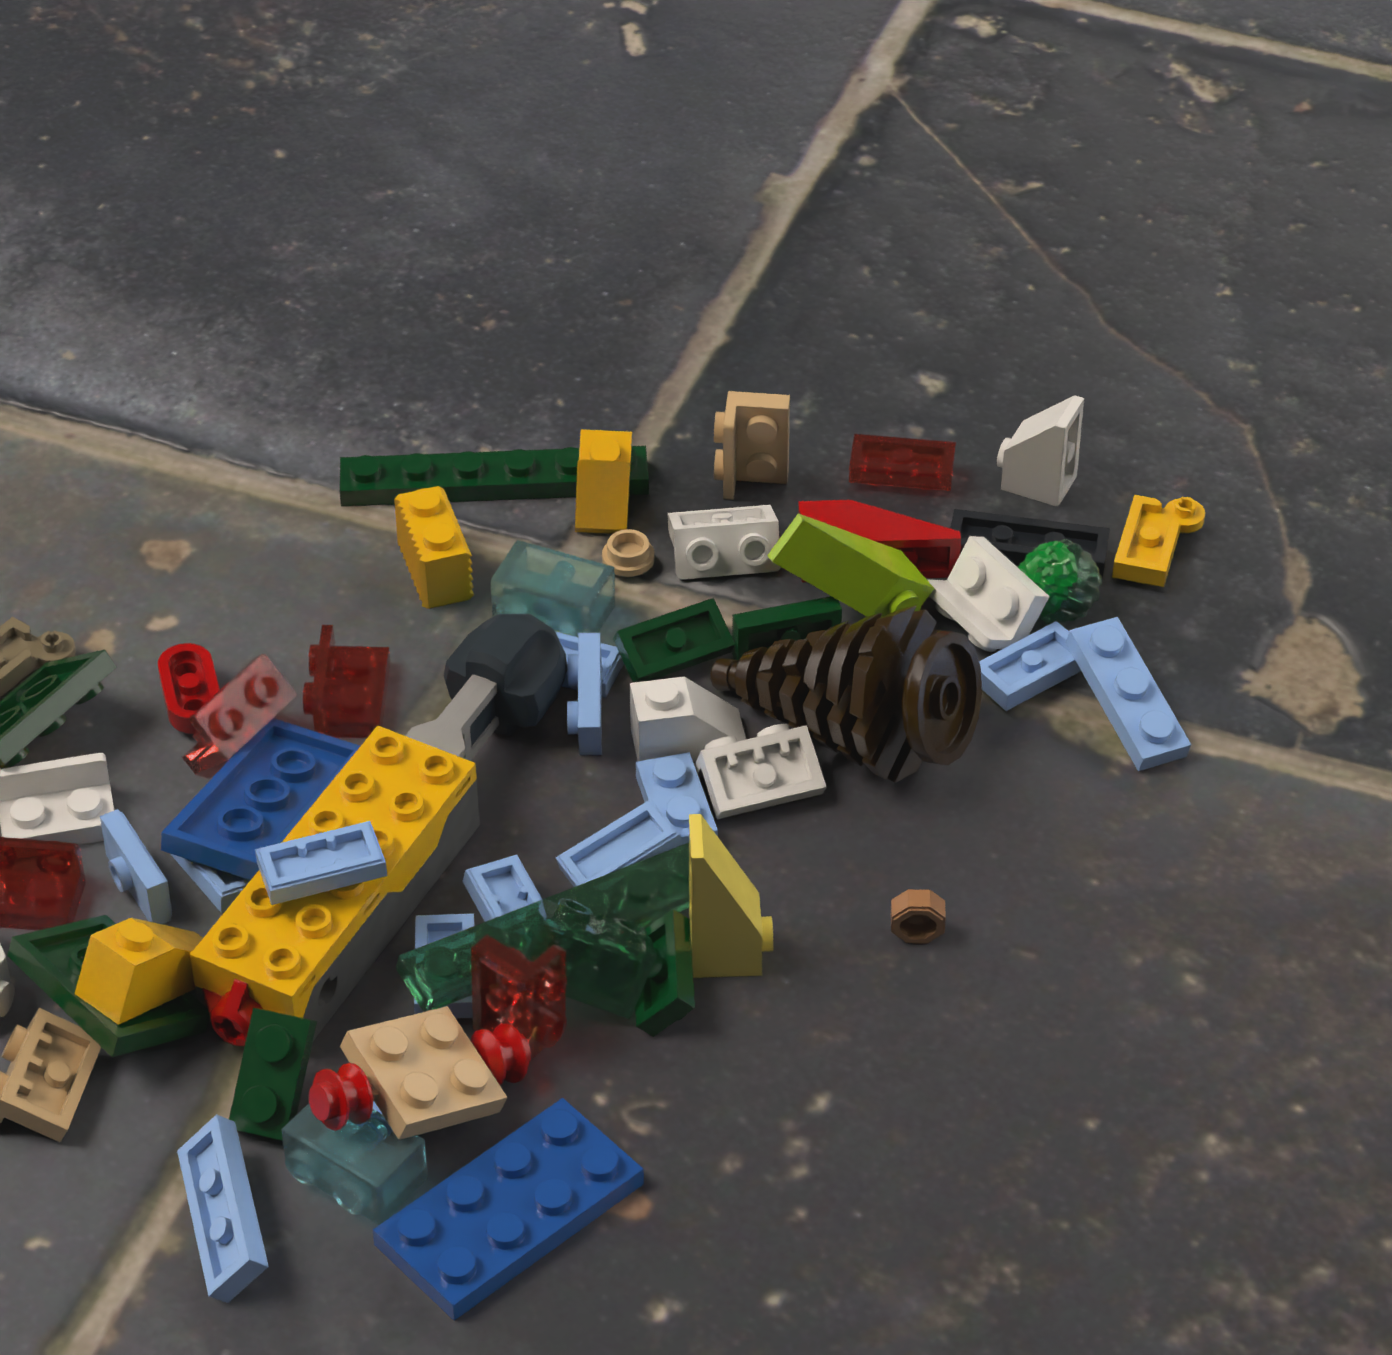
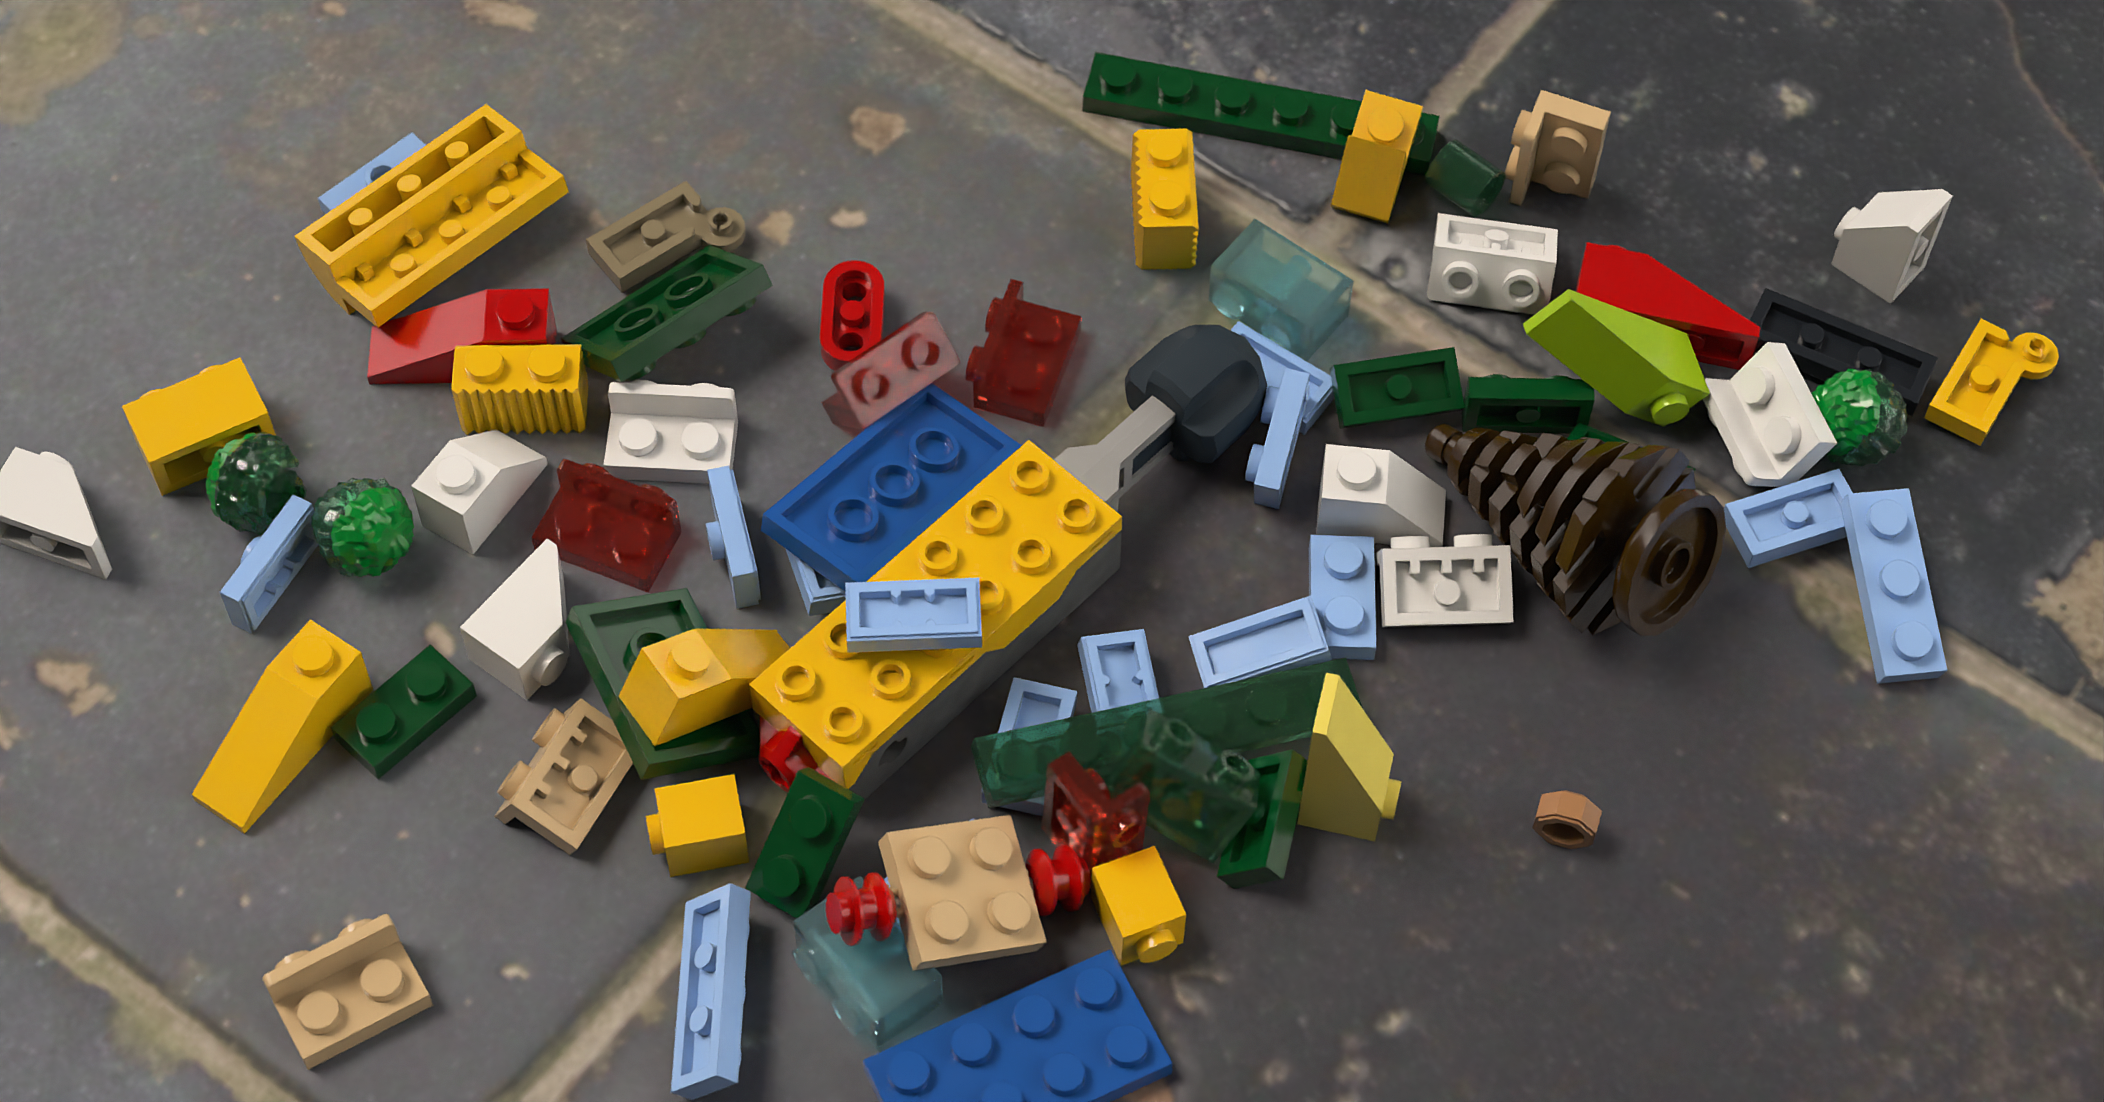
camera: 15 degrees right, 15 degrees up
tan plate [602,529,655,577] -> none
clear red plate [849,434,956,491] -> none
none -> yellow brick [646,774,750,877]
none -> yellow brick [1091,846,1186,965]
none -> clear green beam [1425,139,1506,217]

